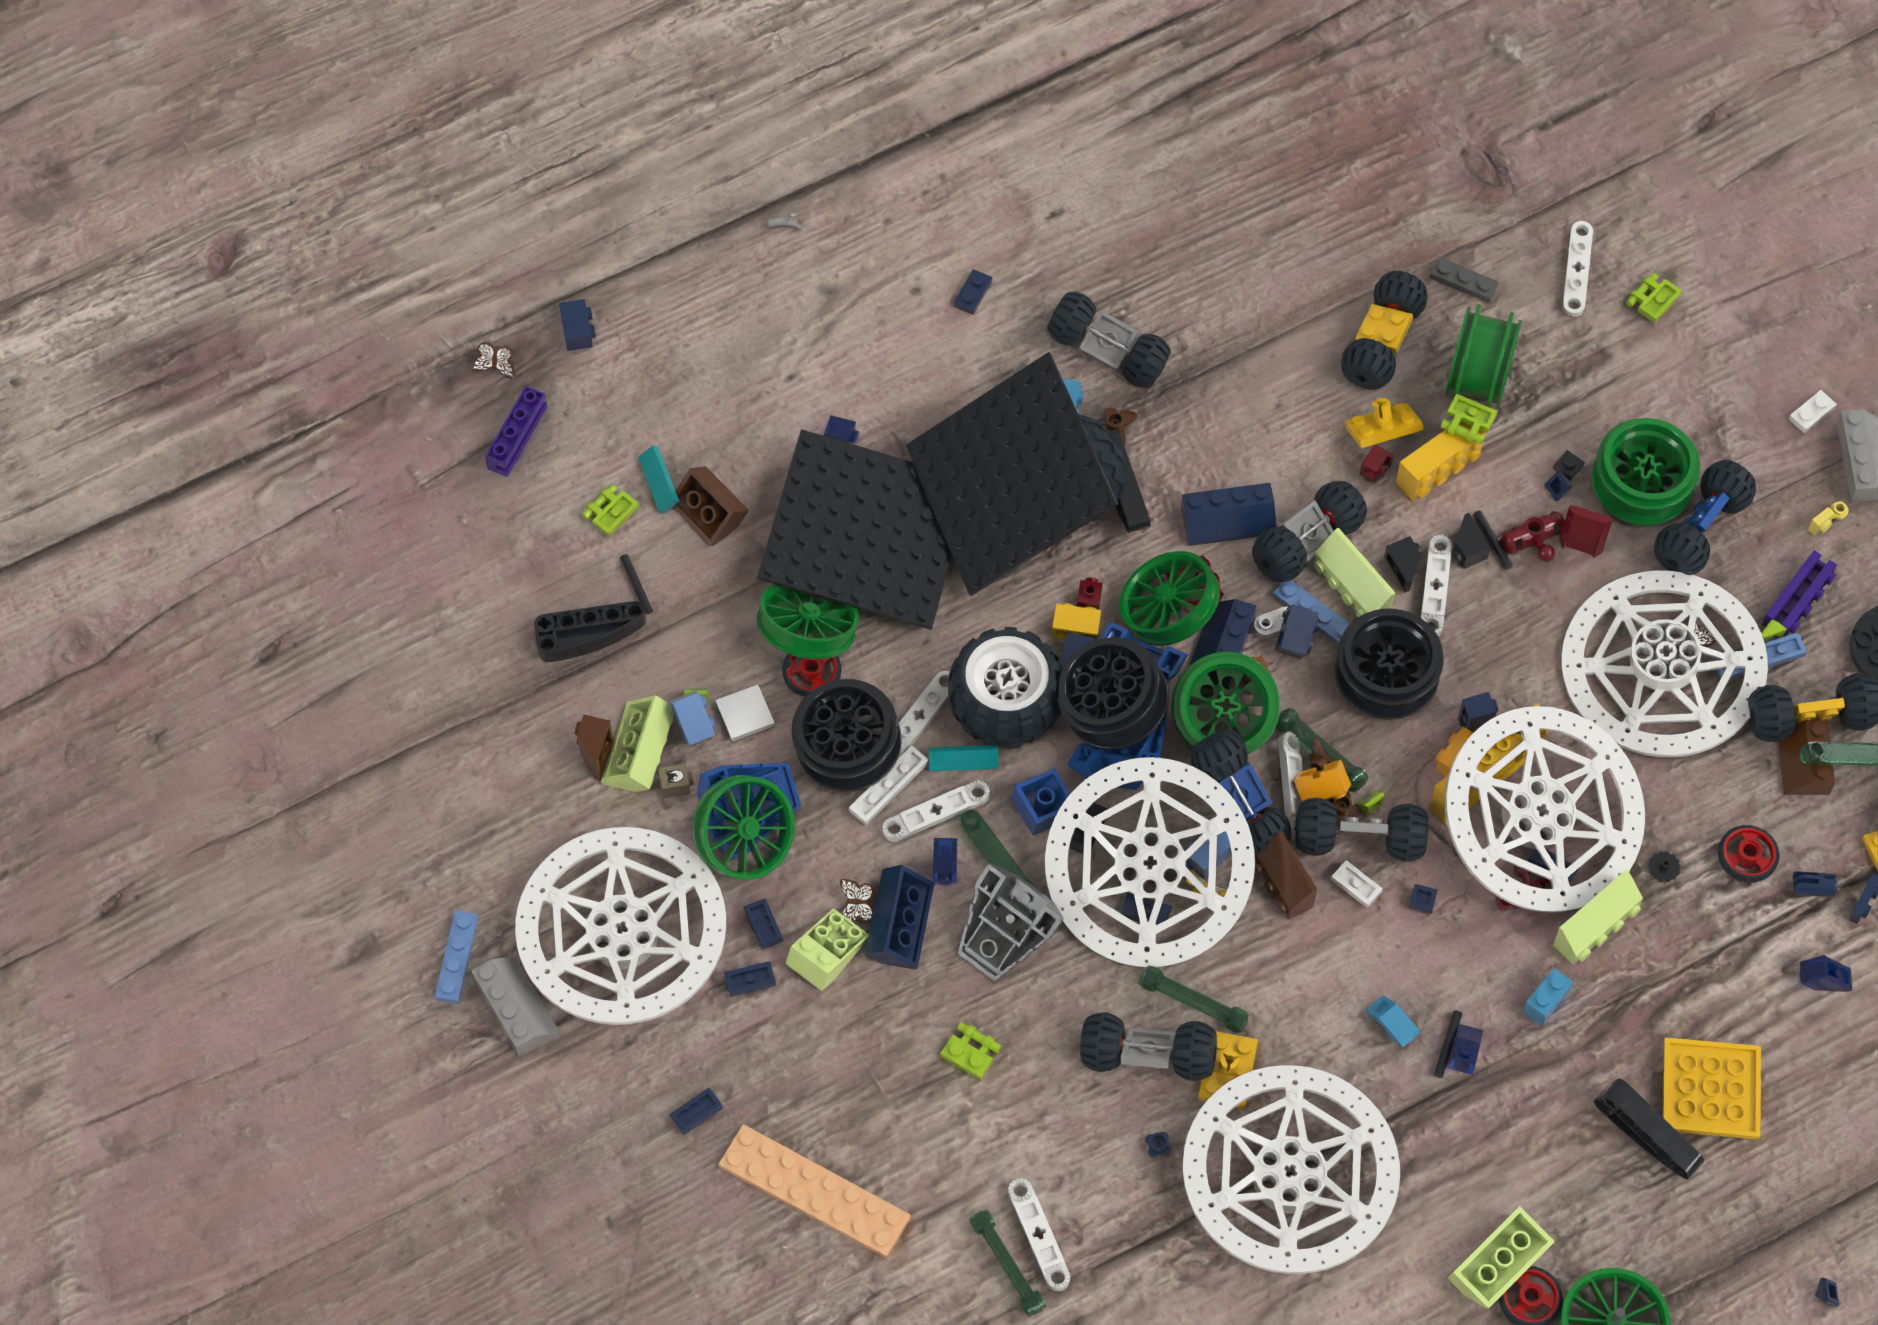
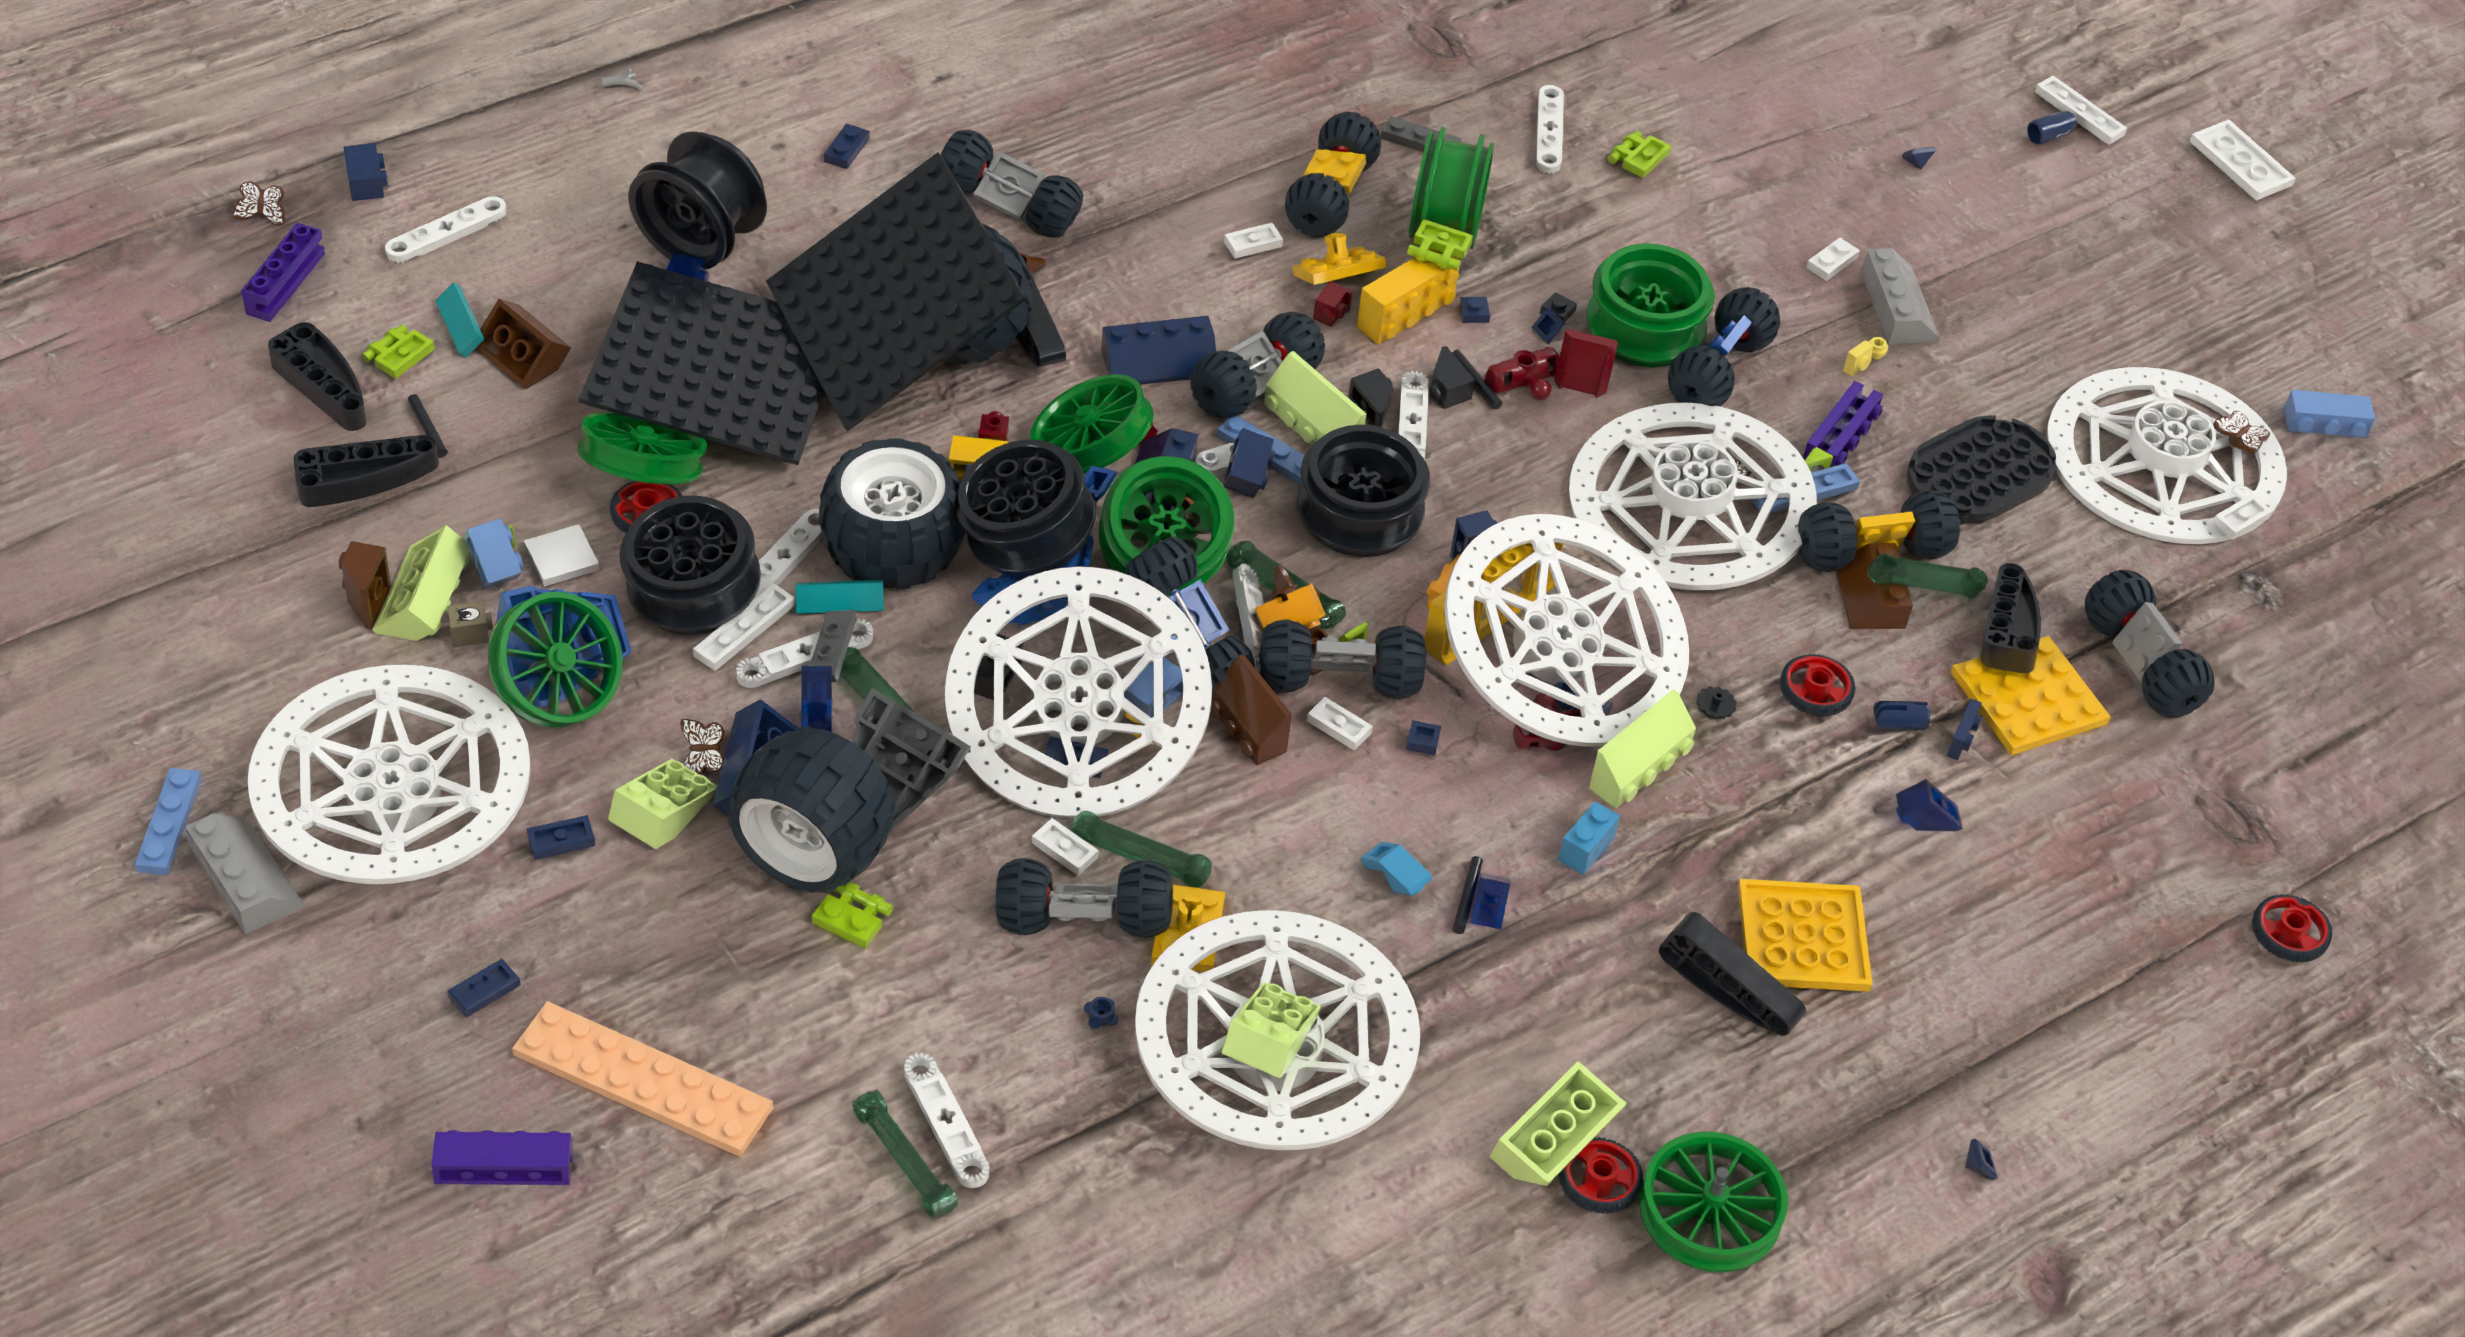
camera: 10 degrees left, 15 degrees down
dark blue plate [744,898,783,950] -> none
blue slope [1011,768,1070,836] -> none
none -> black beam [268,322,367,431]
none -> white piece [385,196,506,264]
none -> dark purple brick [431,1130,573,1185]
none -> black wheel [628,131,767,270]
none -> black wheel [727,727,896,892]
none -> dark grey plate [806,610,857,684]
none -> white plate [1032,818,1099,876]
none -> yellowish green slope [1222,982,1322,1078]
none -> white plate [1224,223,1283,259]
none -> dark blue plate [1459,297,1490,323]

